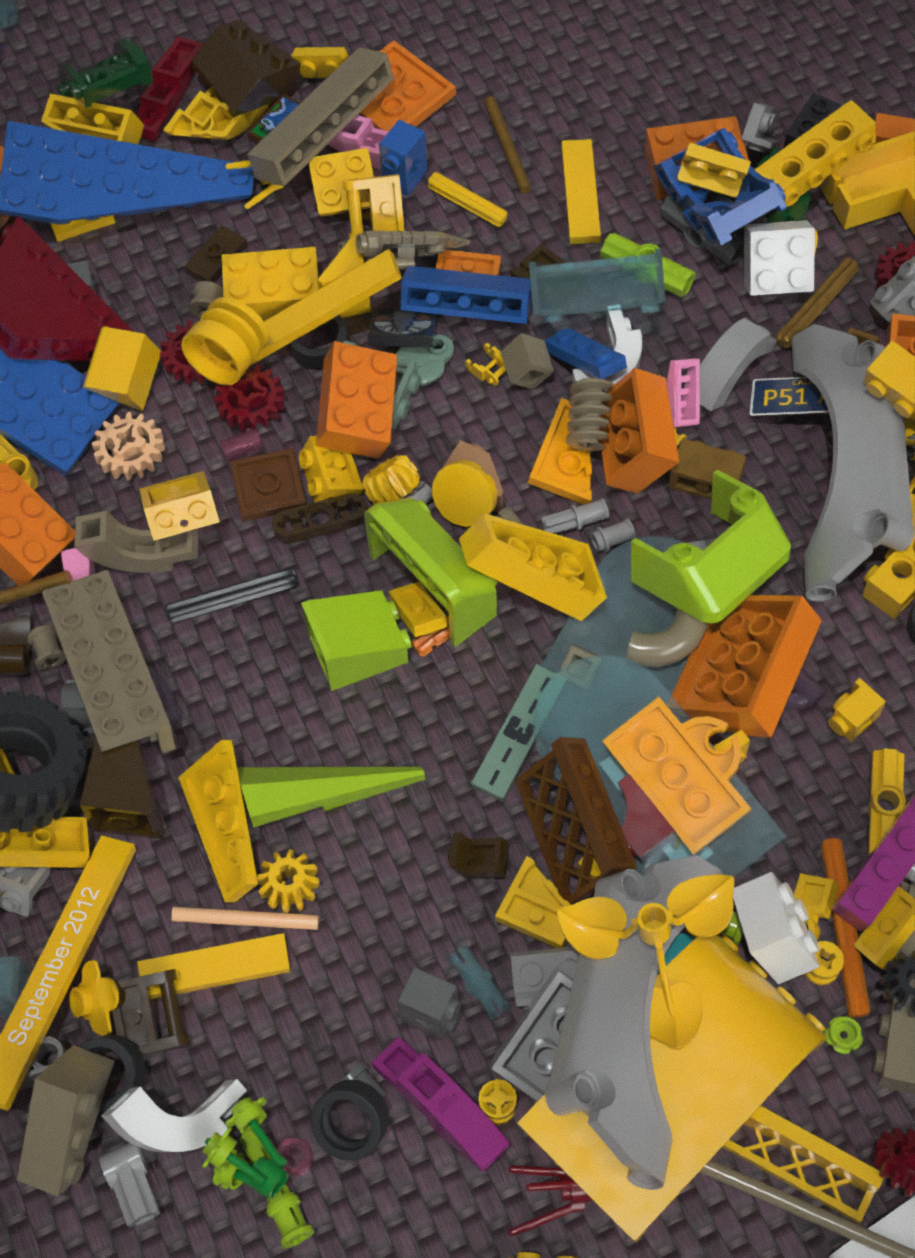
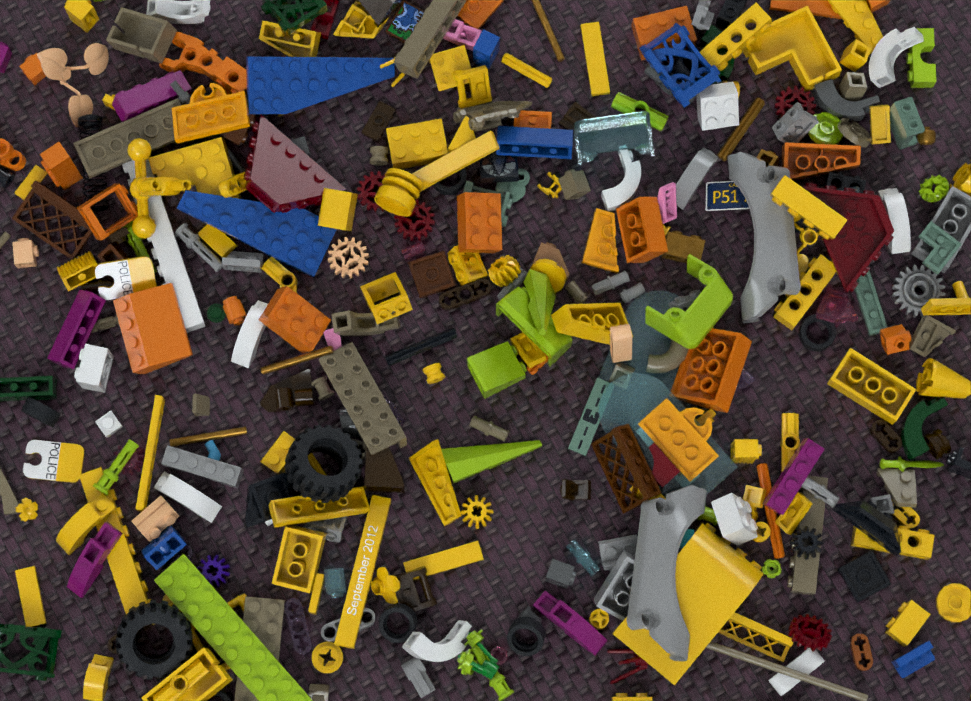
camera: 10 degrees left, 15 degrees up
dark tan wedge [17,1045,114,1197] -> none
light nougat bar [172,907,319,930] -> none
yellow wing [495,856,570,948] -> none
blue plate [544,329,627,379] -> none
yellow plant [557,874,734,1049] -> none
dark tan piece [566,378,613,451] -> none
yellow bracket [677,143,751,198] -> none
yellow brick [828,678,886,742] -> none
none -> yellow wheel [422,363,445,384]
none -> dark tan pin [469,415,509,442]
none -> lime wedge [524,269,556,336]
none -> light nougat beam [610,324,632,363]
none -> yellow brick [730,439,762,464]

